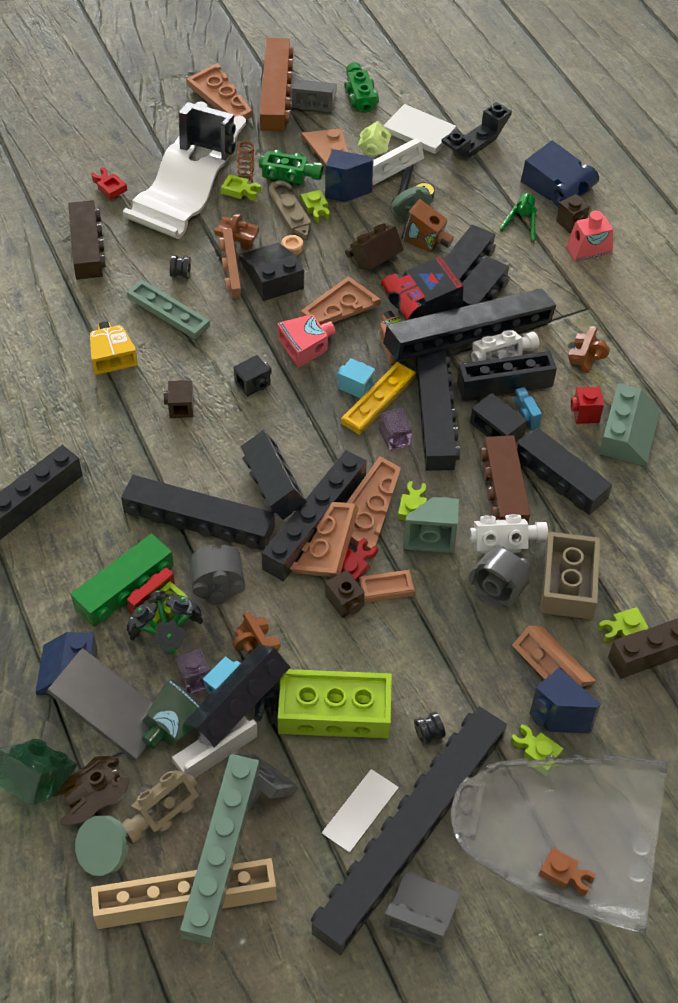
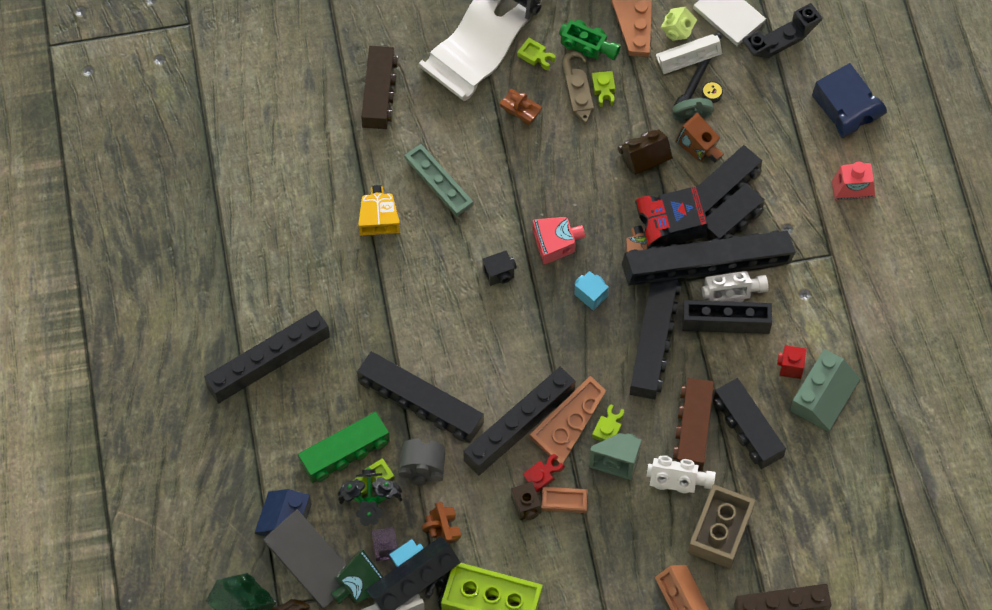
camera: 15 degrees right, 10 degrees up
red plate [91,167,128,200] -> none
red plate [127,567,175,615] -> none
dark brown brick [164,380,194,418] -> none
black wheel [170,255,191,279] -> none
nougat wing [219,228,241,299] -> none
dark orange piece [237,141,255,184] -> none
black slope [238,242,304,301] -> none
black brick [240,429,307,520] -> none
light nougat tile [281,235,303,255] -> none
nougat wing [290,502,359,577] -> none
nougat wing [301,276,381,325] -> none
dark blue slope [325,149,374,202] -> none
yellow tile [341,362,416,435] -> none
clear purple brick [379,408,413,450] -> none
dark grey brick [469,545,530,608] -> none
black brick [470,393,527,442] -> none
green plant [500,193,537,242] -> none
dark azure plate [514,387,542,431] -> none
dark brown brick [556,194,590,234] -> none
dark orange hips [568,327,610,373] -> none
lime plate [597,607,649,643] -> none

